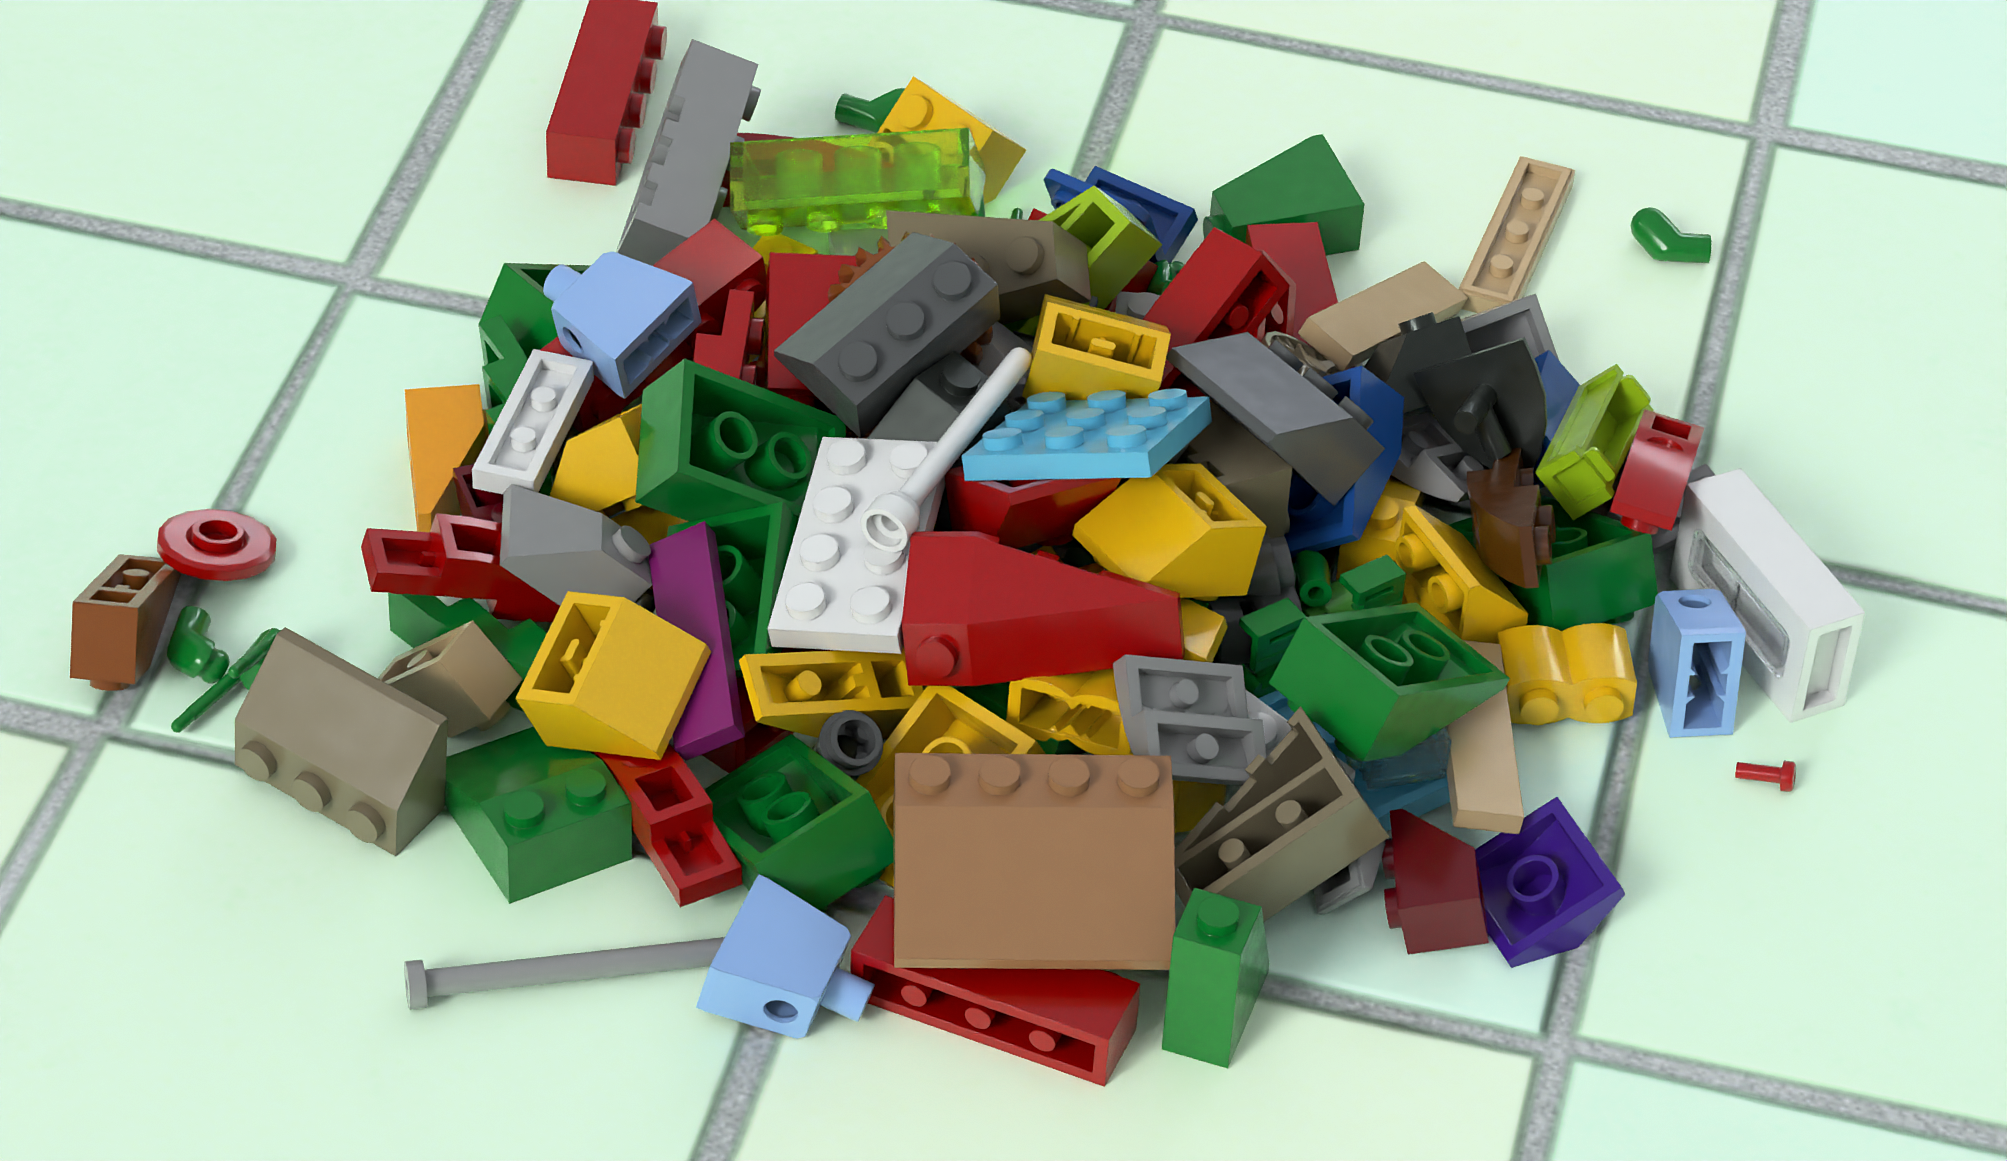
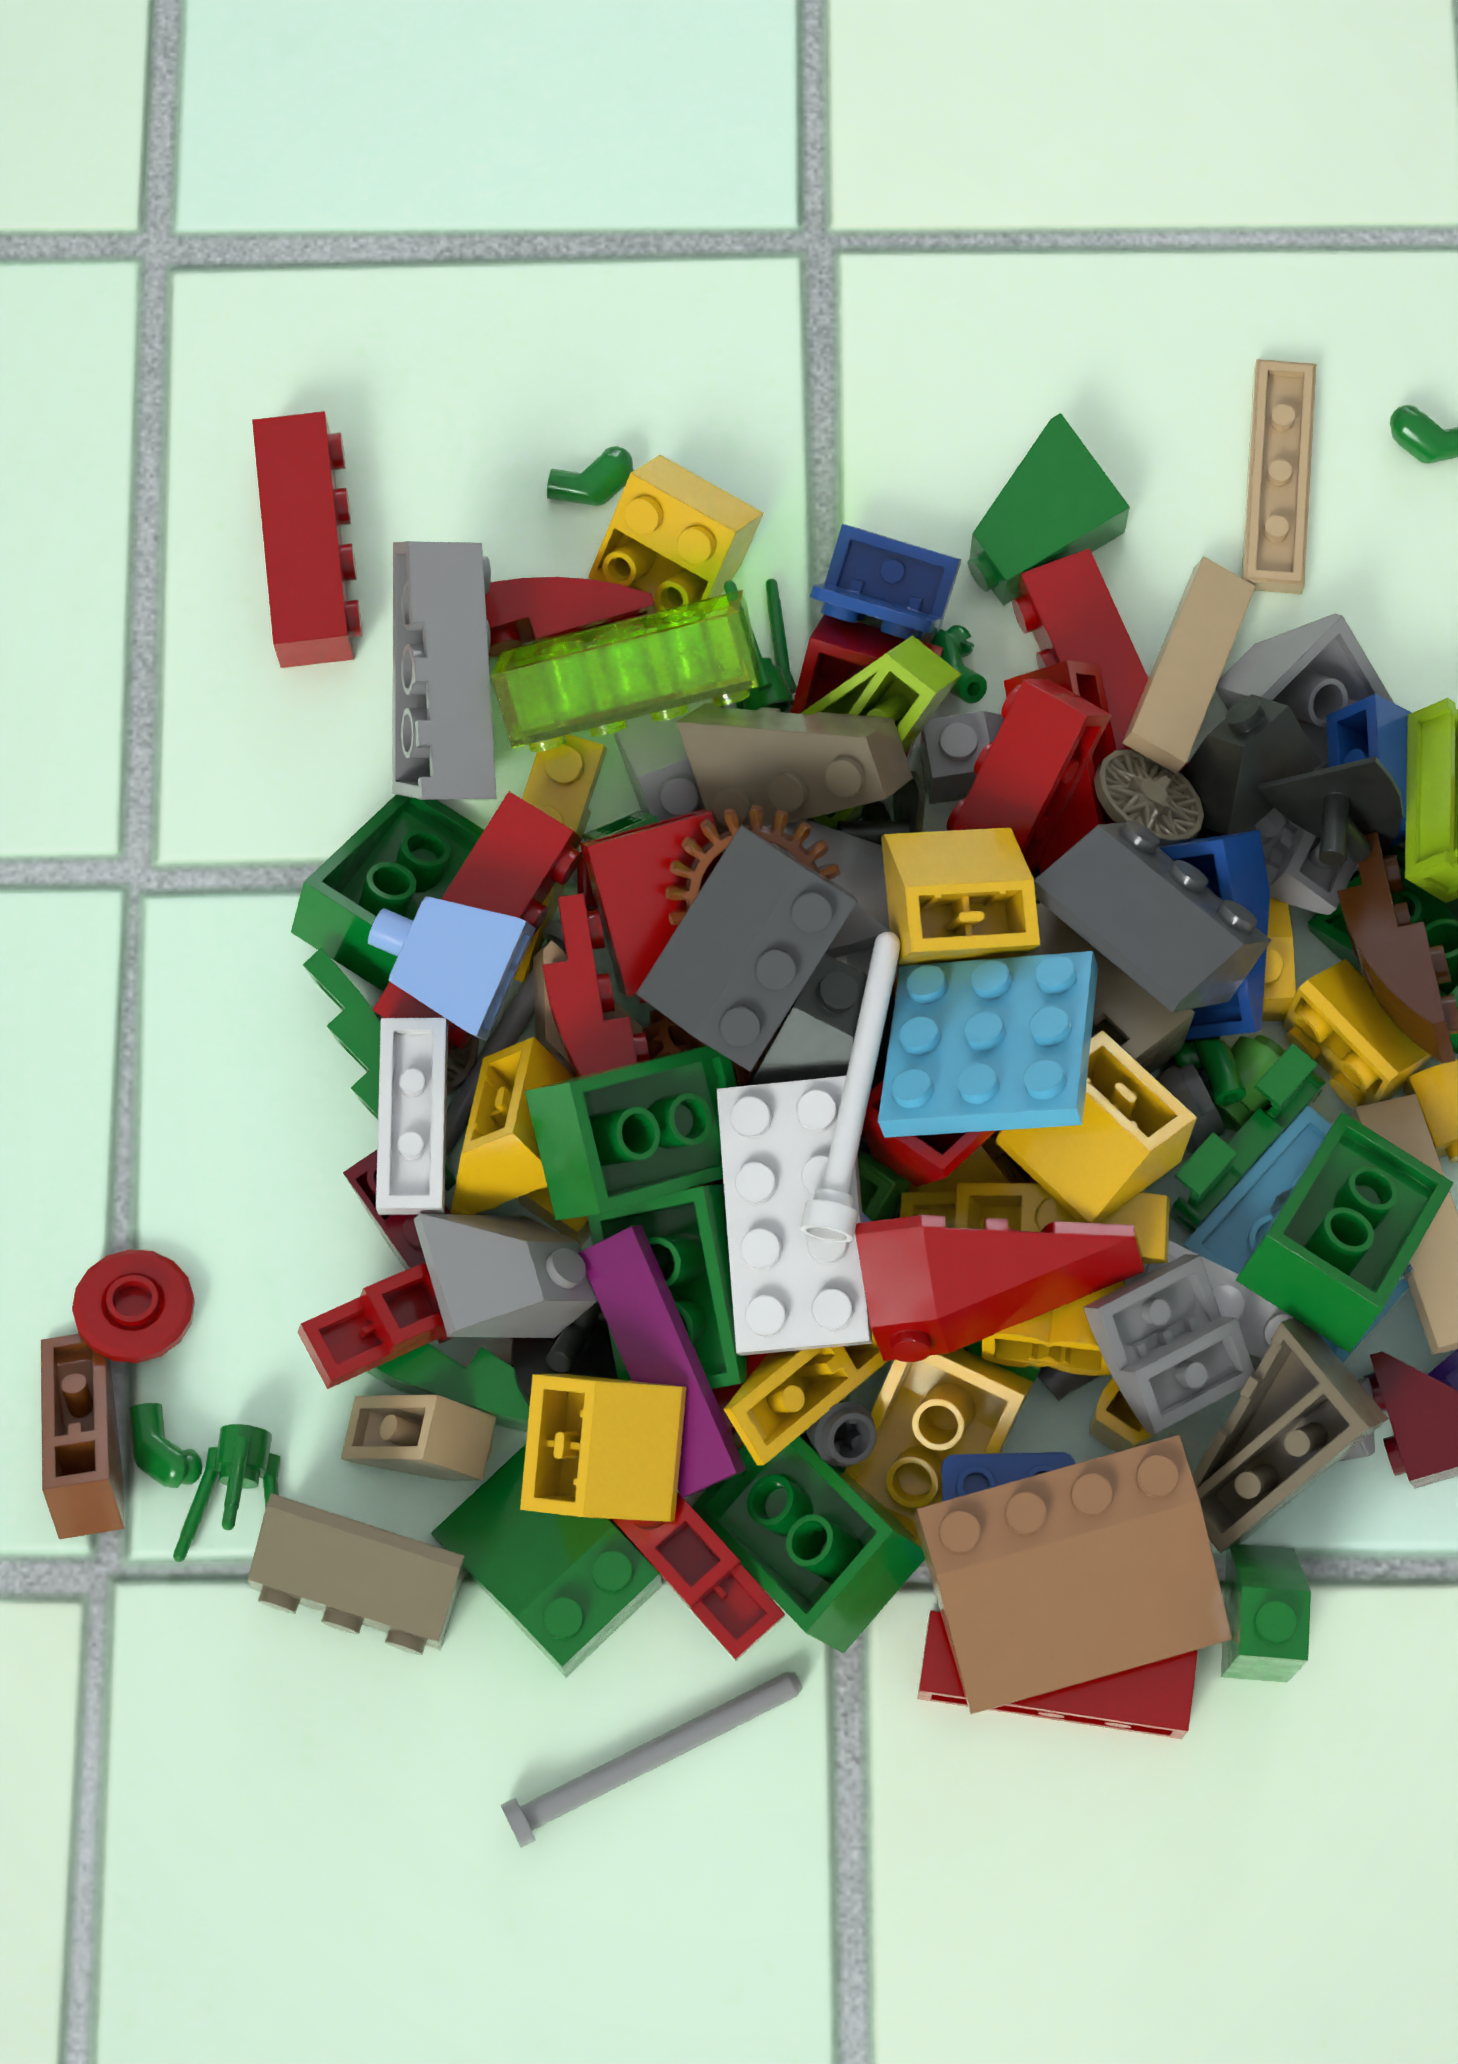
camera: 10 degrees left, 30 degrees up
light orange slope [404,384,489,532] -> none
light blue torso [696,874,875,1039] -> none

